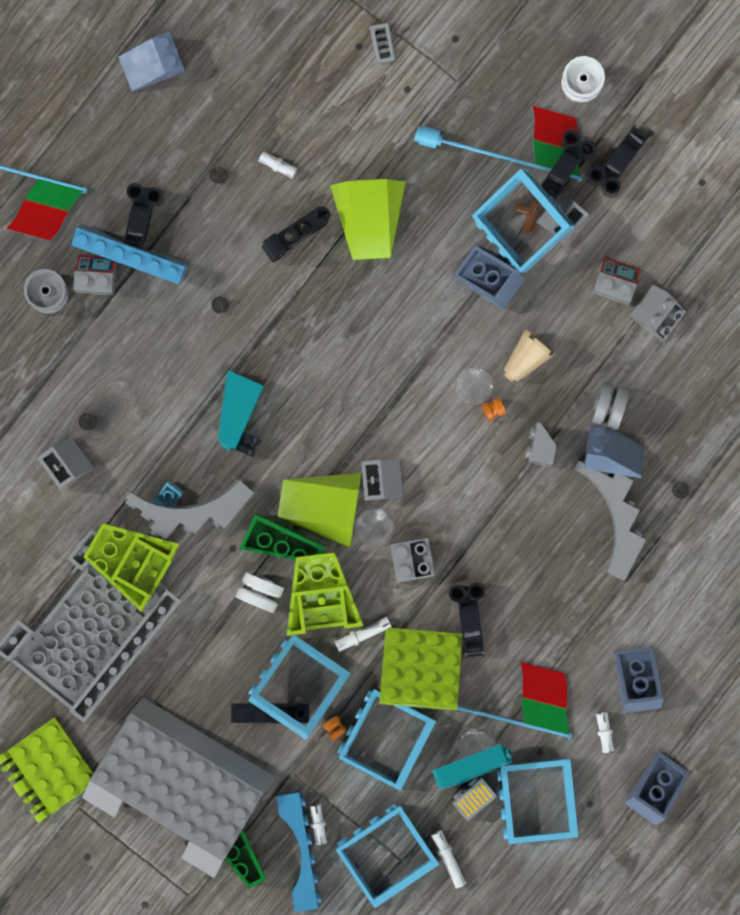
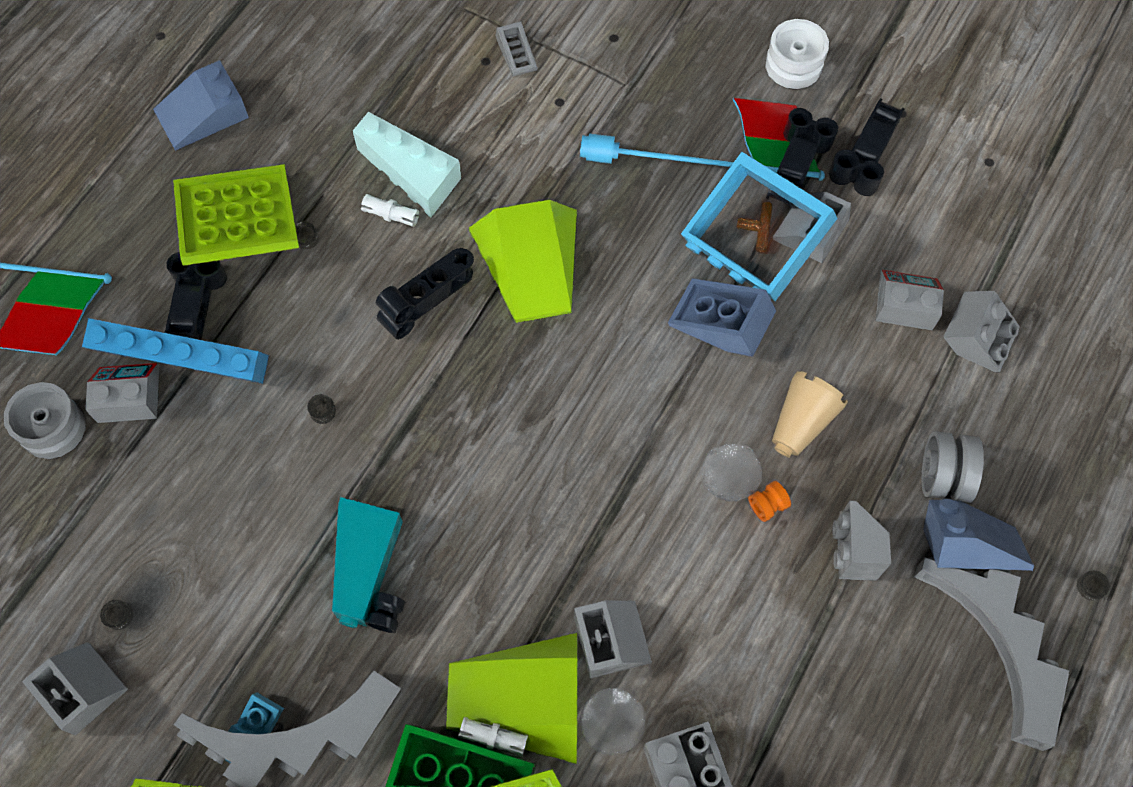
camera: 15 degrees left, 20 degrees down
none -> lime plate [173,164,299,266]
none -> light aqua wedge [353,112,461,217]
none -> white pin [458,717,528,757]

